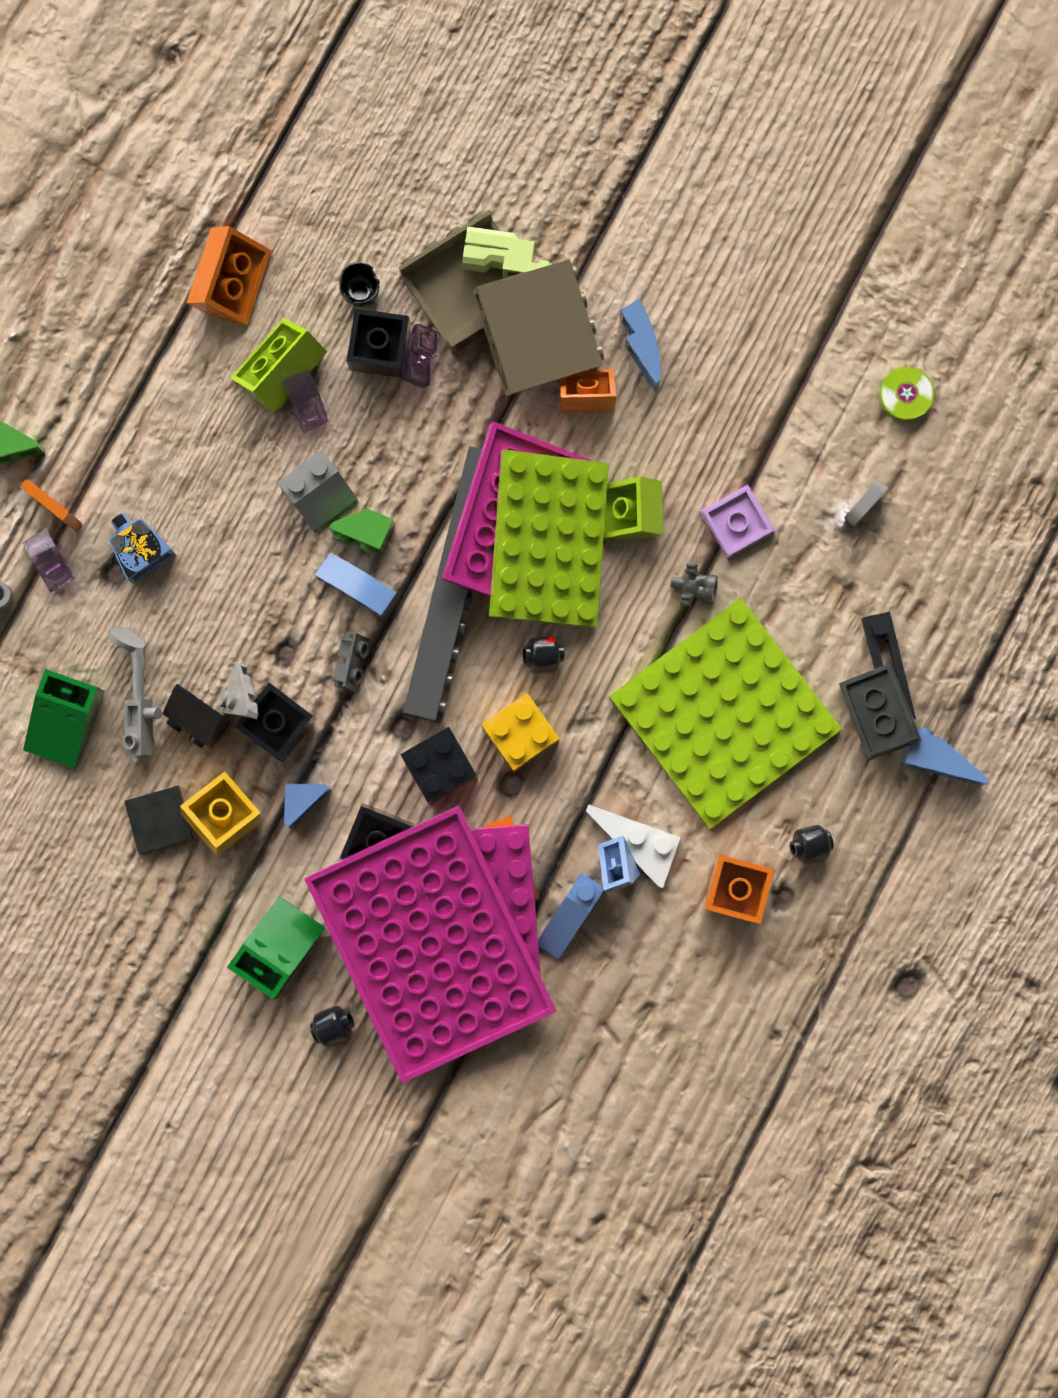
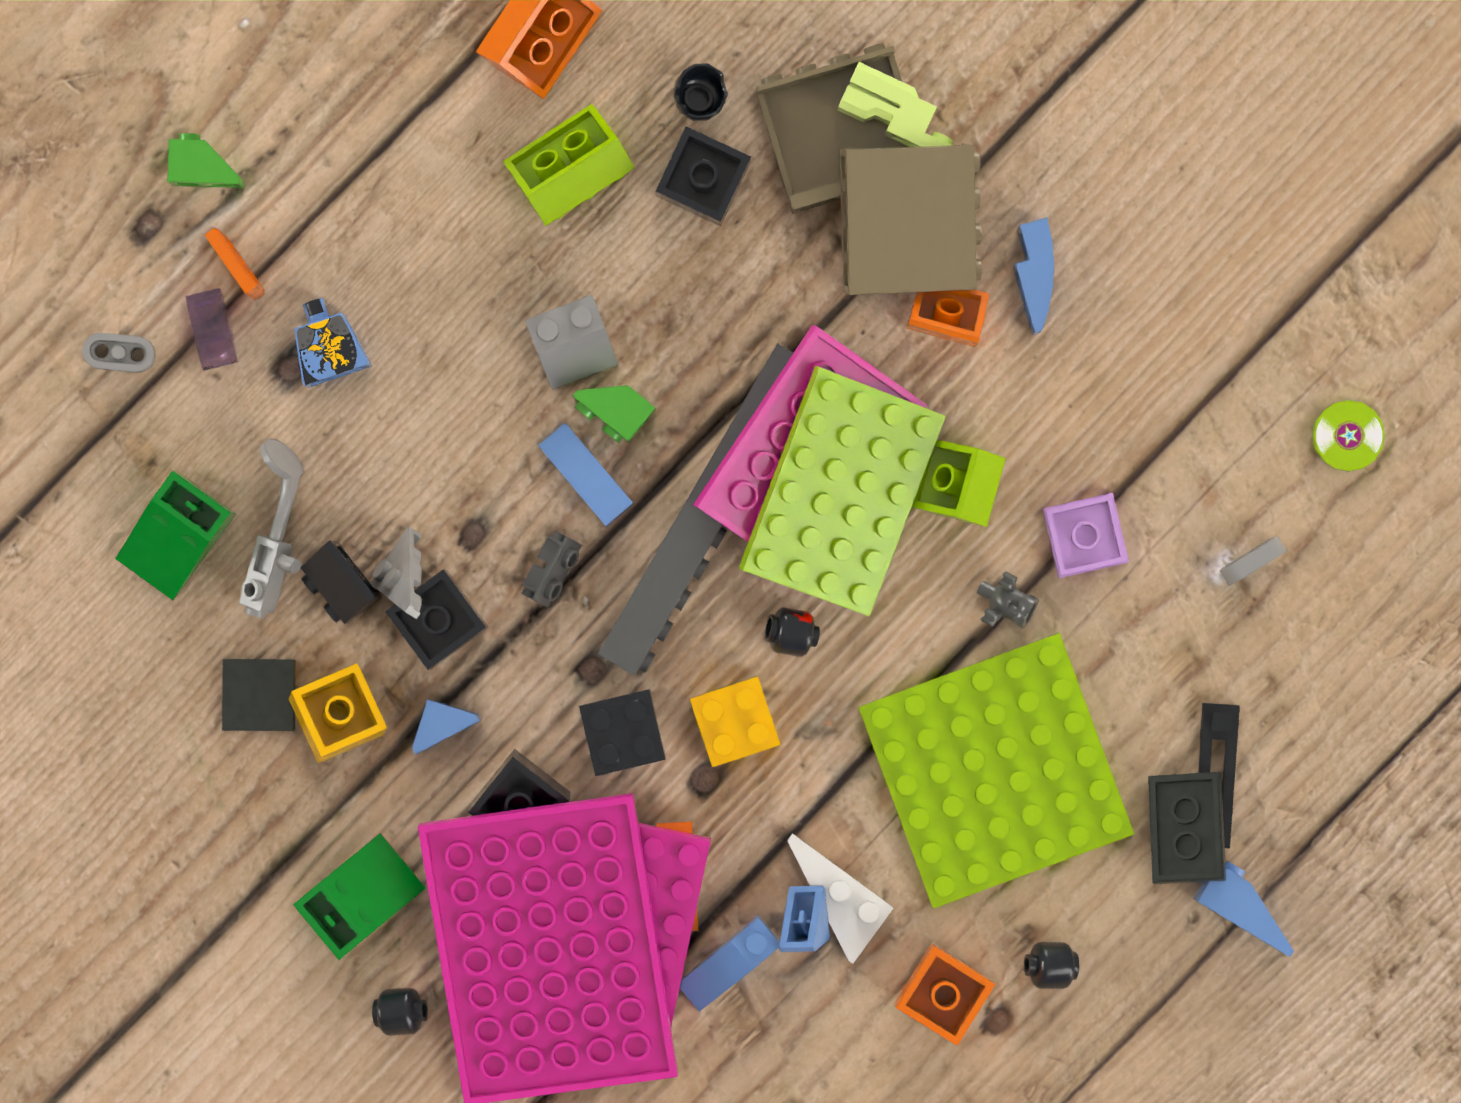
camera: 15 degrees right, 5 degrees up
slope [282,369,329,434] -> none
slope [403,323,438,388] -> none

